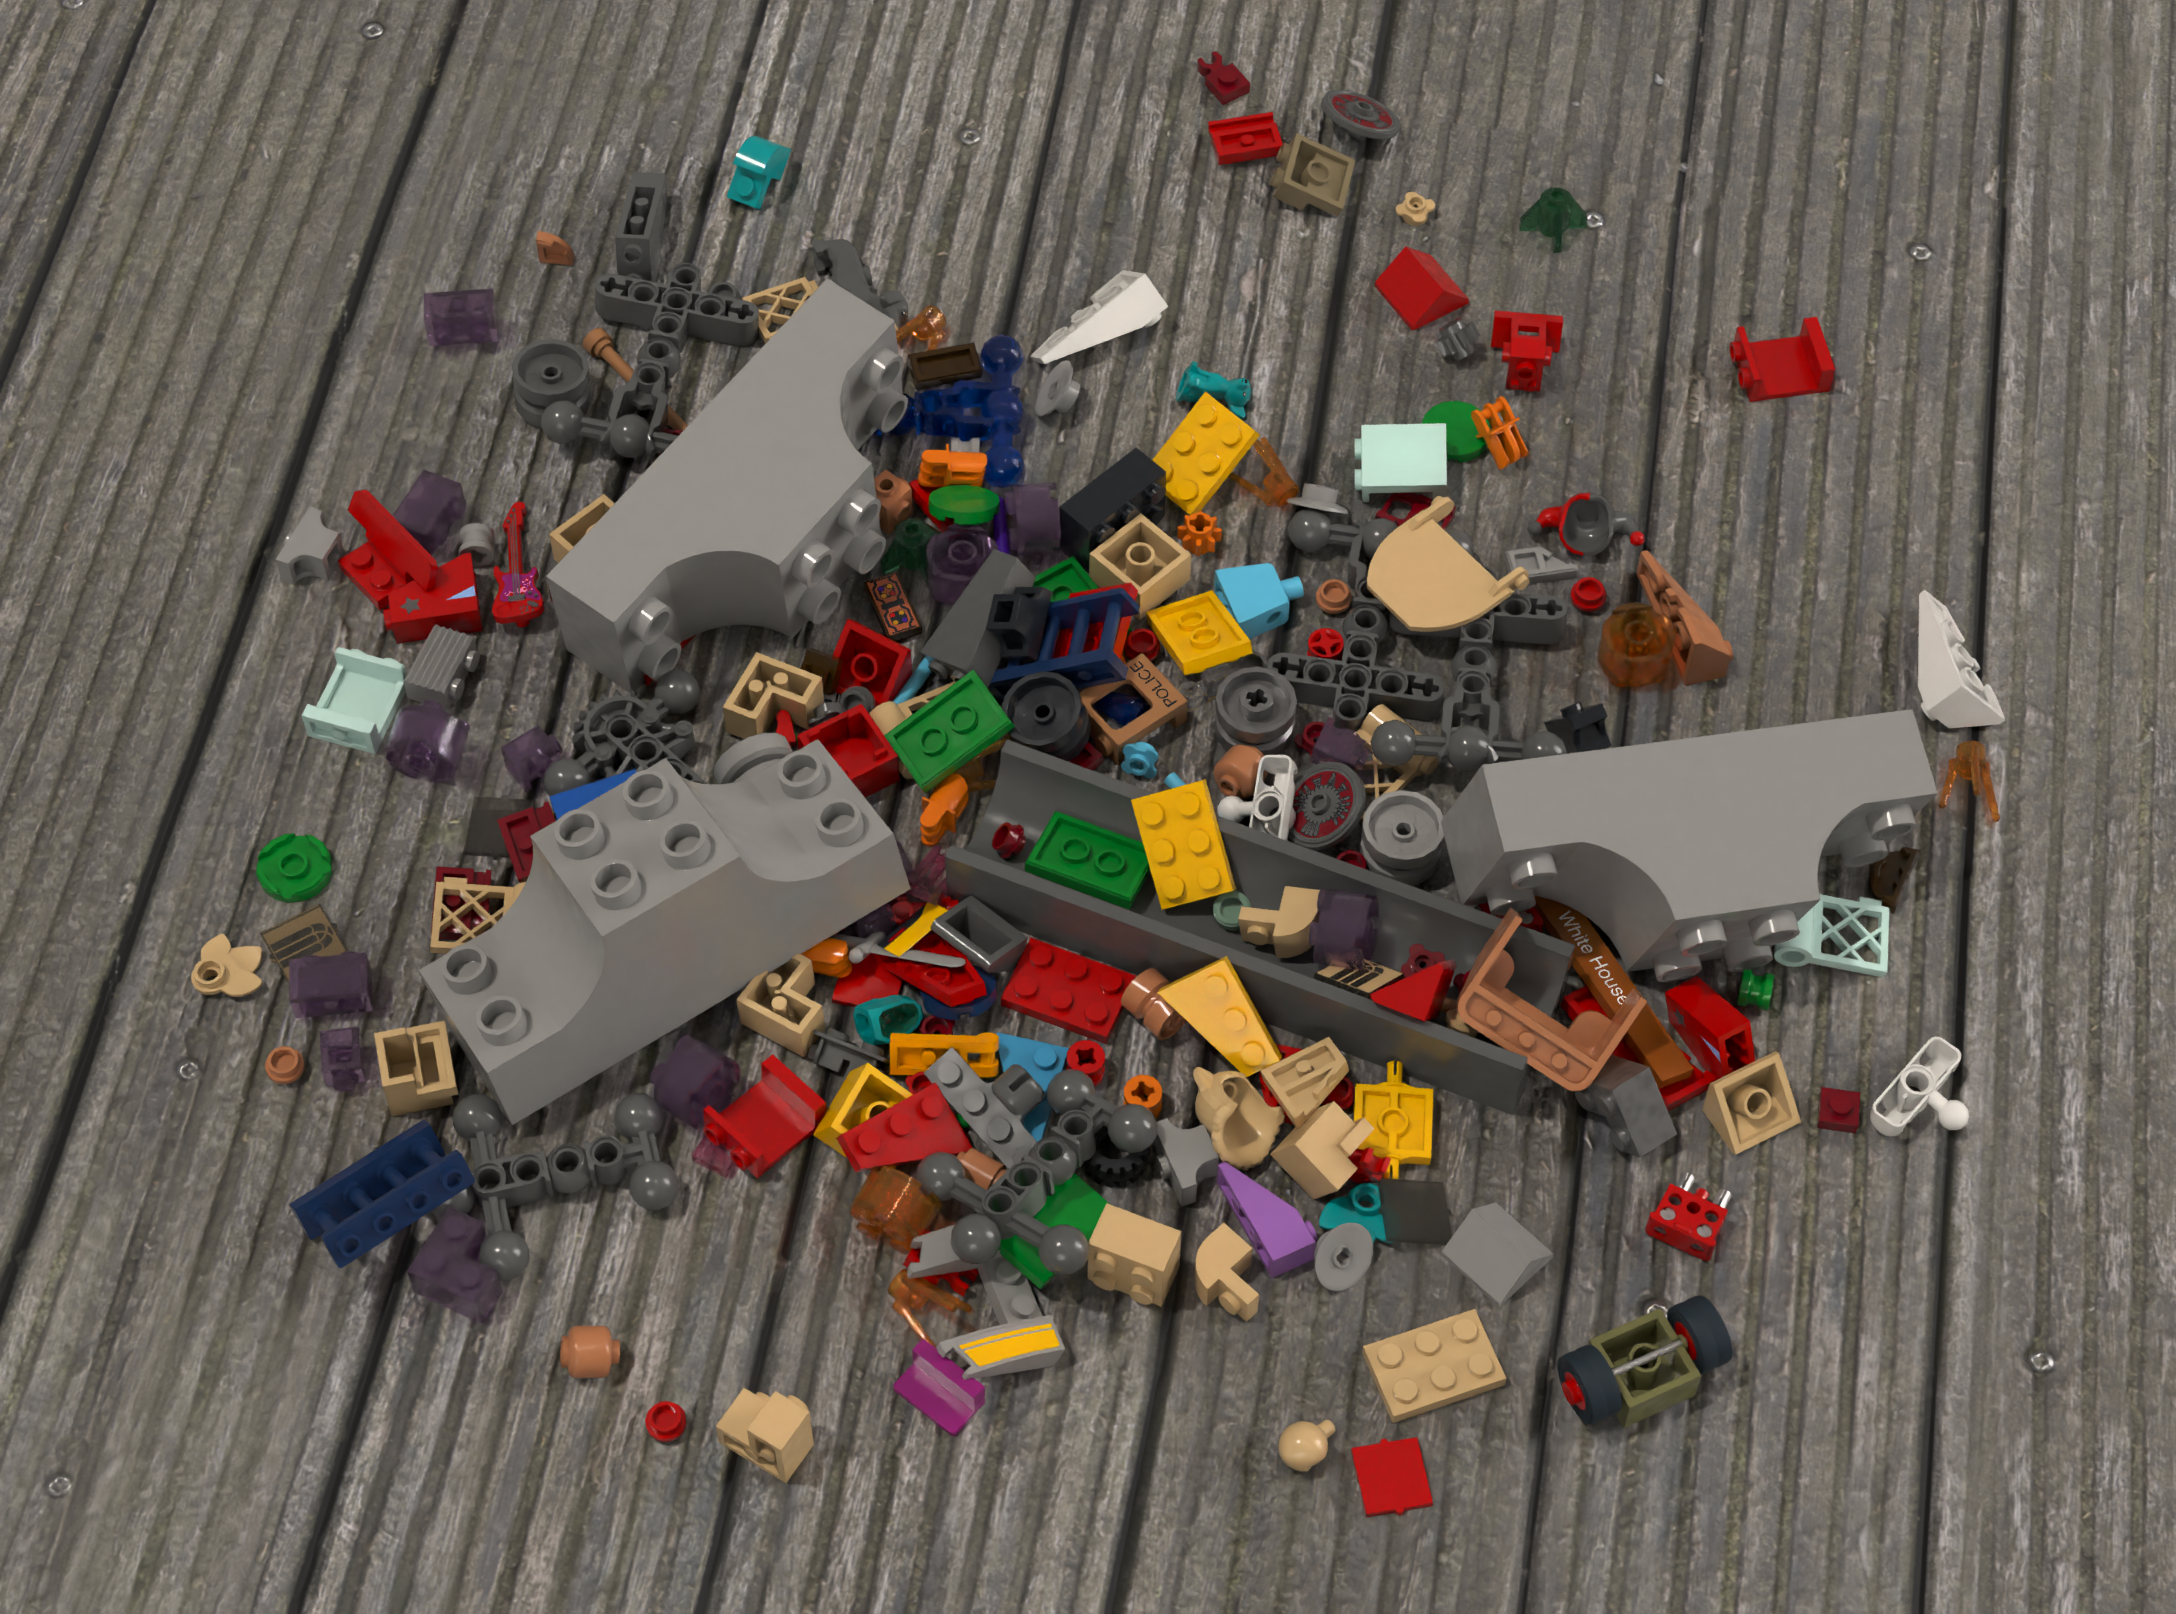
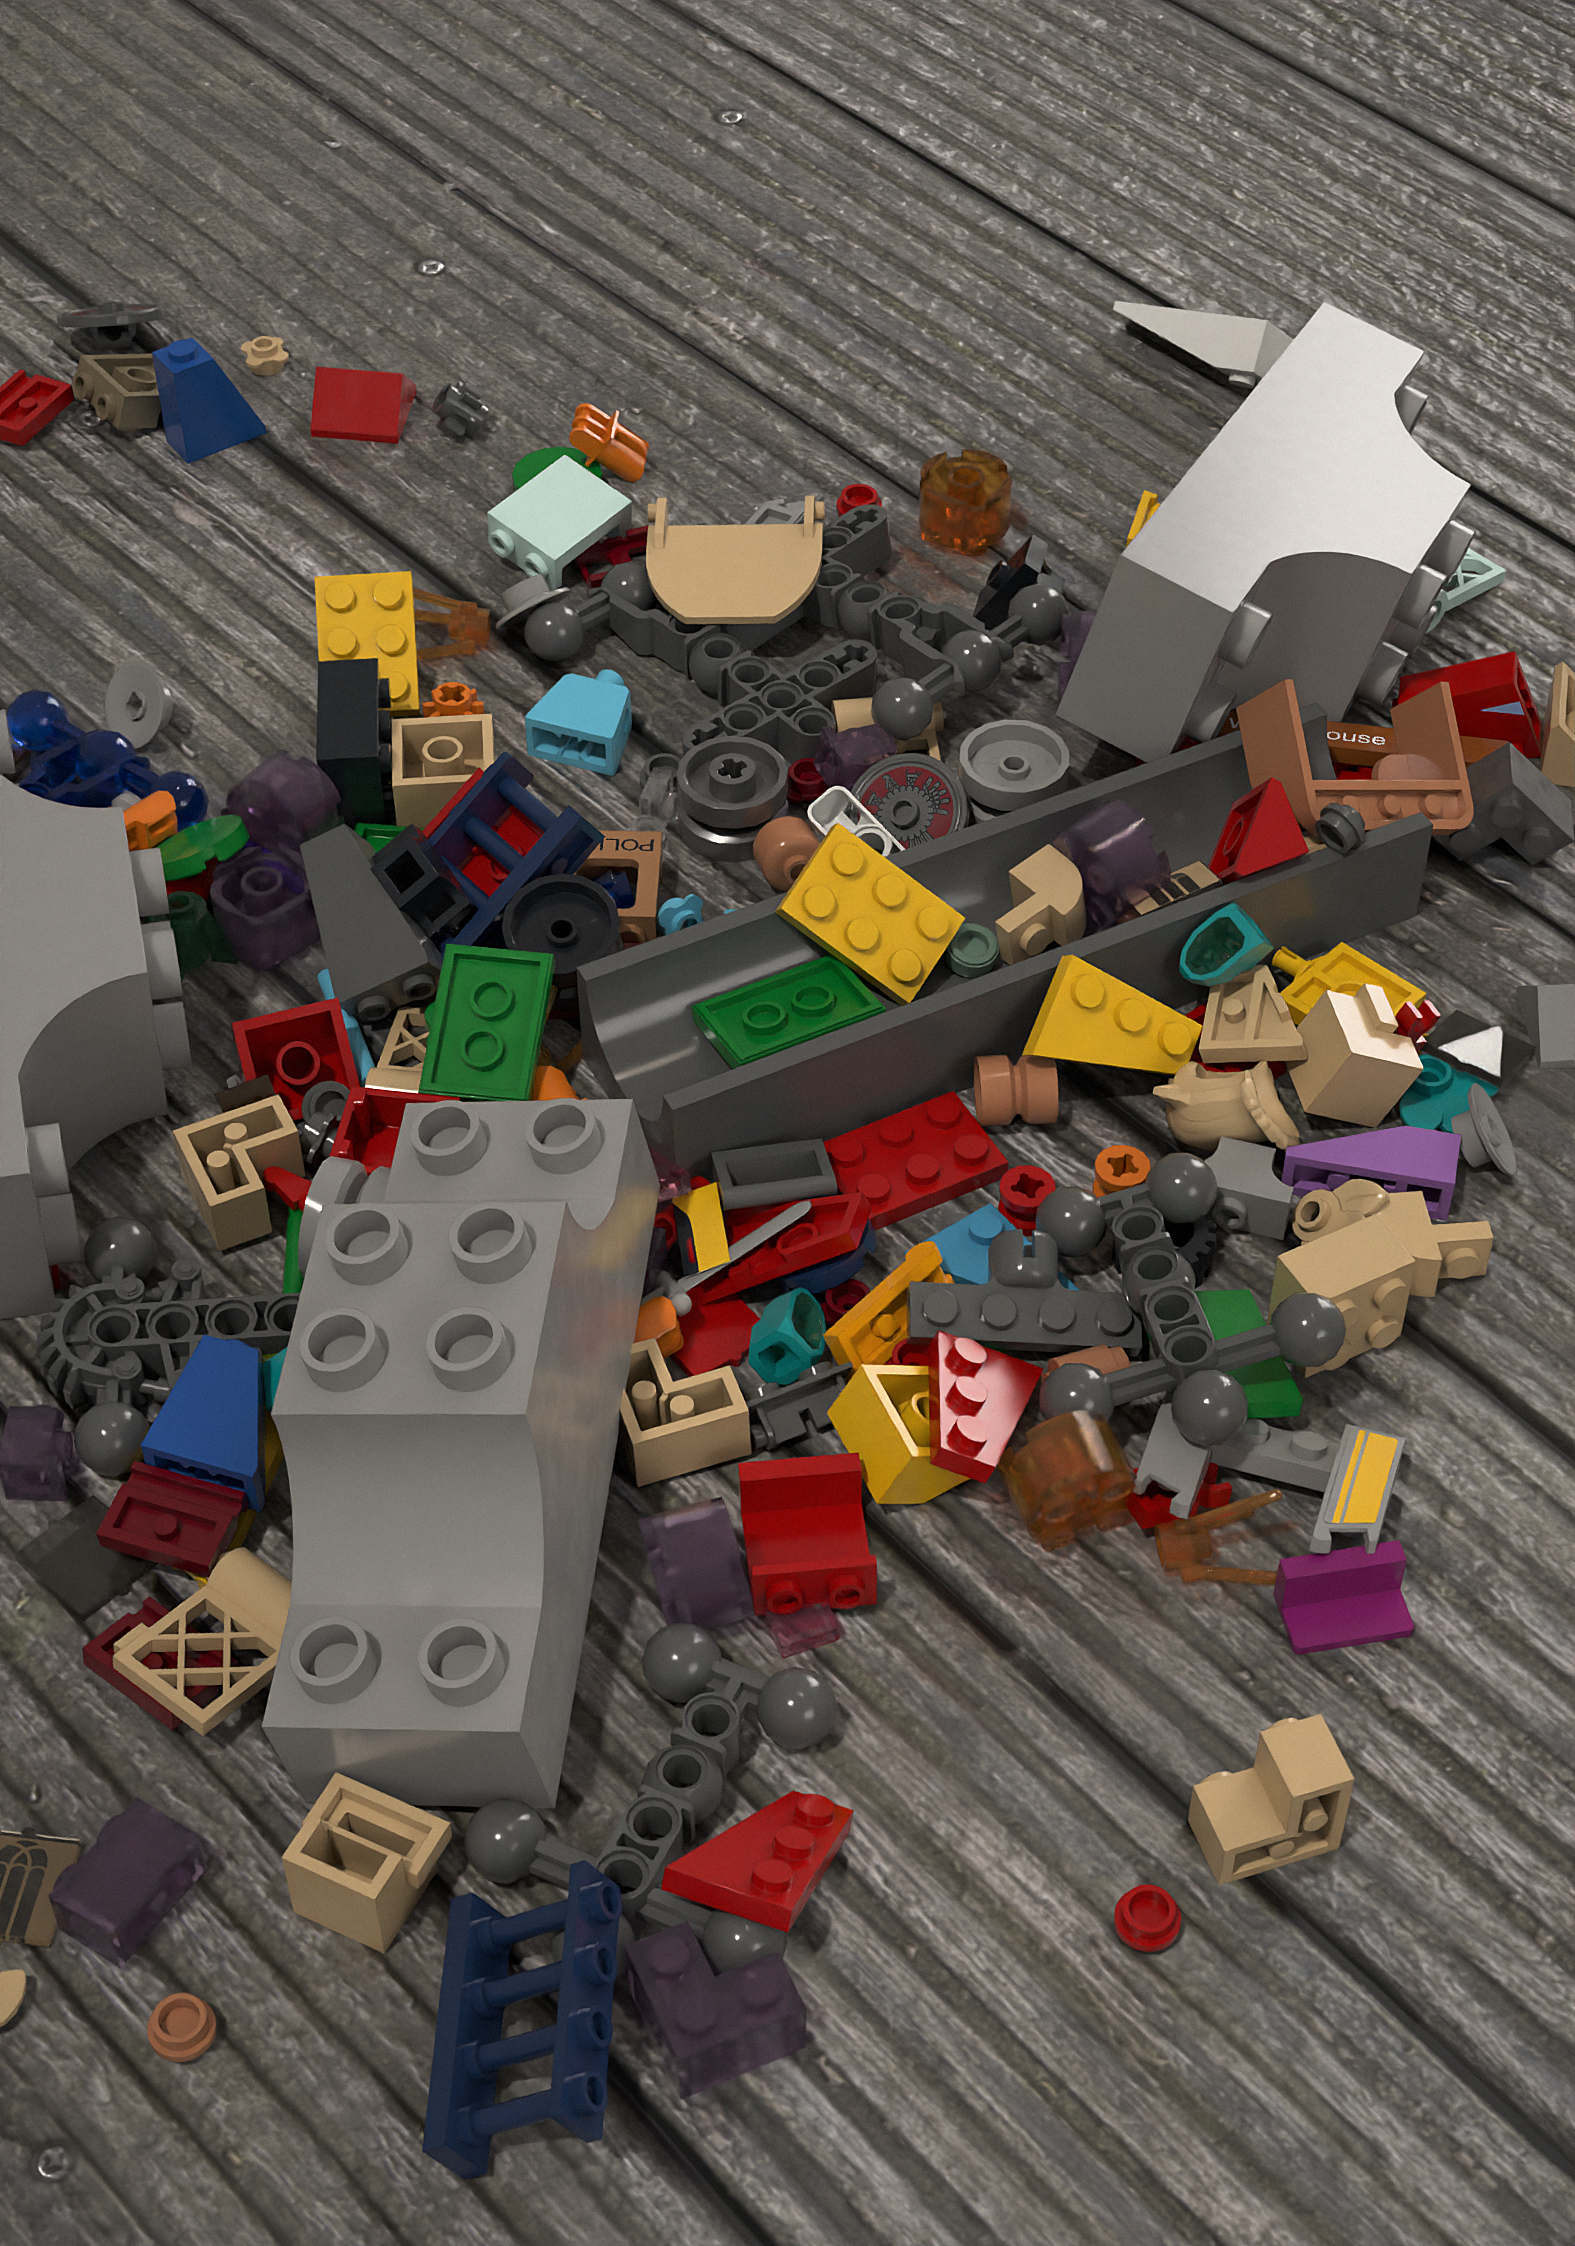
camera: 50 degrees left, 10 degrees down
clear purple brick [320,1026,365,1091] -> none
nougat head [560,1326,620,1378] -> none
tile [864,572,922,642] -> none
dark red plate [992,822,1026,859] -> none
white wedge [1030,270,1168,364] -> none
yellow plate [1146,590,1253,675] -> none
teal animal [1175,361,1251,419] -> none
red wheel [1307,628,1344,661] -> none
nougat plate [1316,579,1352,614] -> none
dark red plate [1401,943,1445,978] -> none
red tile [1491,310,1563,392] -> none
clear green brick [1519,187,1588,253] -> none
dark grey piece [1527,492,1645,556] -> none
nougat wedge [1636,550,1733,686] -> none
red panel [1729,317,1835,402] -> none
green wheel [1736,969,1774,1011] -> none
none -> blue slope [152,337,266,464]
none -> red wing [661,1790,854,1933]
none -> rock [1179,902,1274,987]
none -> tan plate [1292,1179,1389,1246]
none -> dark grey plate [1315,803,1366,854]

